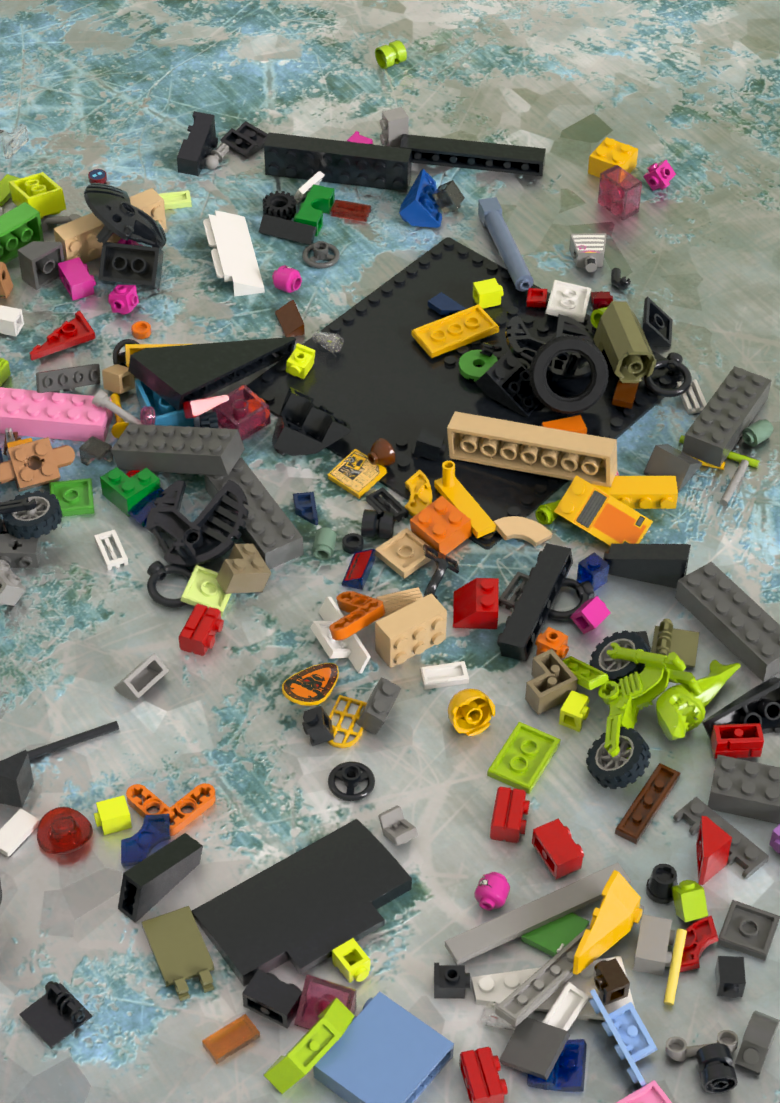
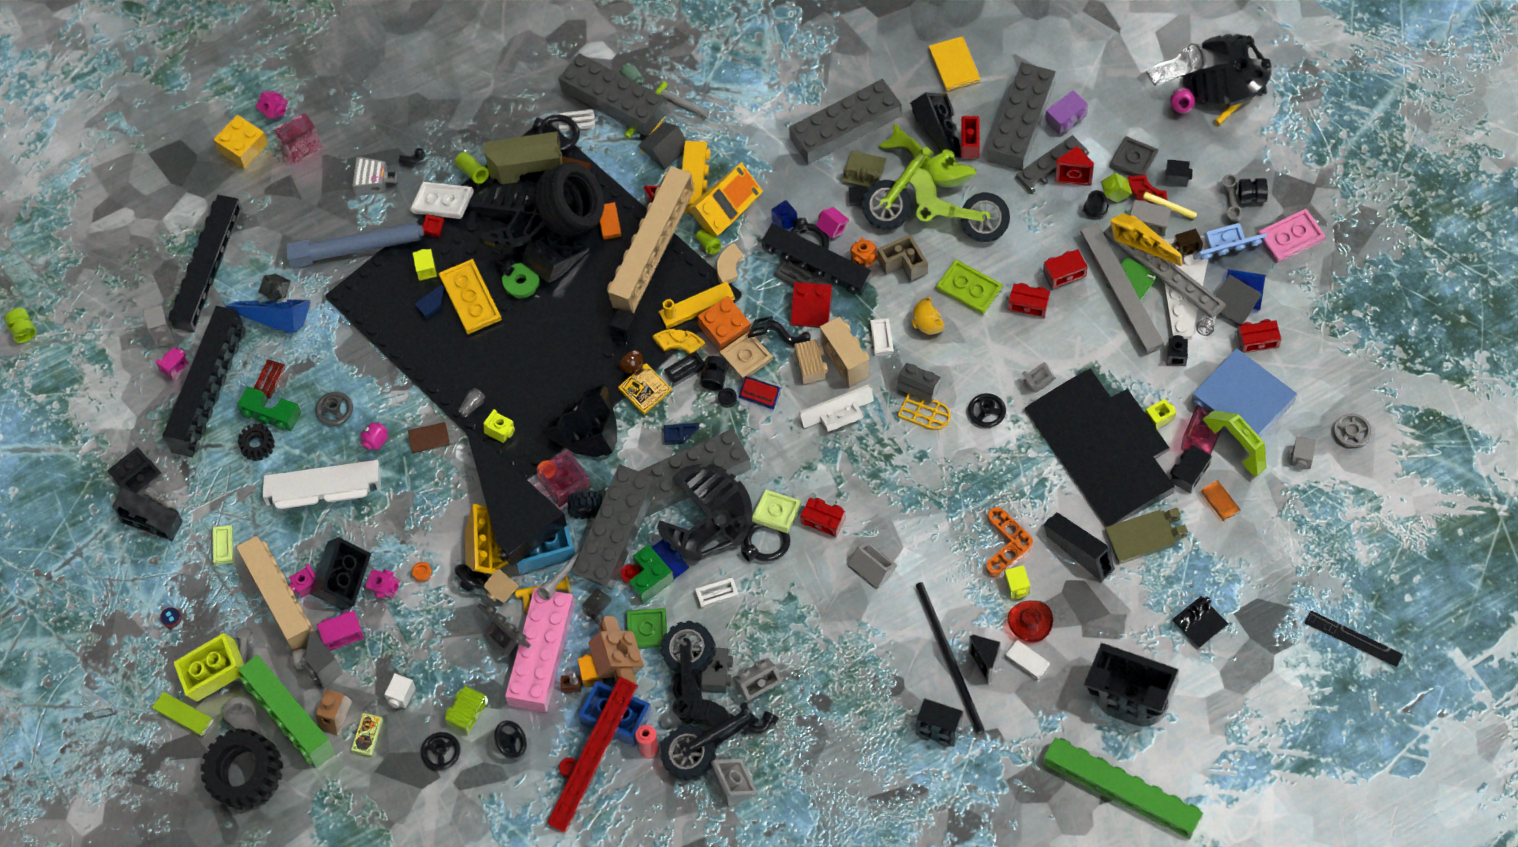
camera: 80 degrees left, 15 degrees up
red wing [29,311,96,361] -> none
black piece [84,183,167,249] -> none
clear blue tile [121,814,171,866] -> none
clear pink tile [140,406,156,425] -> none
slope [183,395,229,419] -> none
dark tan brick [216,543,271,594] -> none
black tile [259,214,317,245] -> none
shield [282,663,339,706] -> none
white tile [294,171,325,204] -> none
black brick [302,706,334,746] -> none
sand green brick [312,527,337,560] -> none
orange beam [329,591,386,640] -> none
dark pink head [474,872,510,911] -> none
white tile [542,982,590,1031] -> none
neon yellow brick [559,691,590,732] -> none
lime tile [562,656,609,690] -> none
dark red bracket [590,291,613,312] -> none
black slope [602,544,691,588] -> none
reddish brown tile [615,763,681,844] -> none
black slope [642,297,673,347] -> none
dark grey brick [735,1010,780,1073] -> none

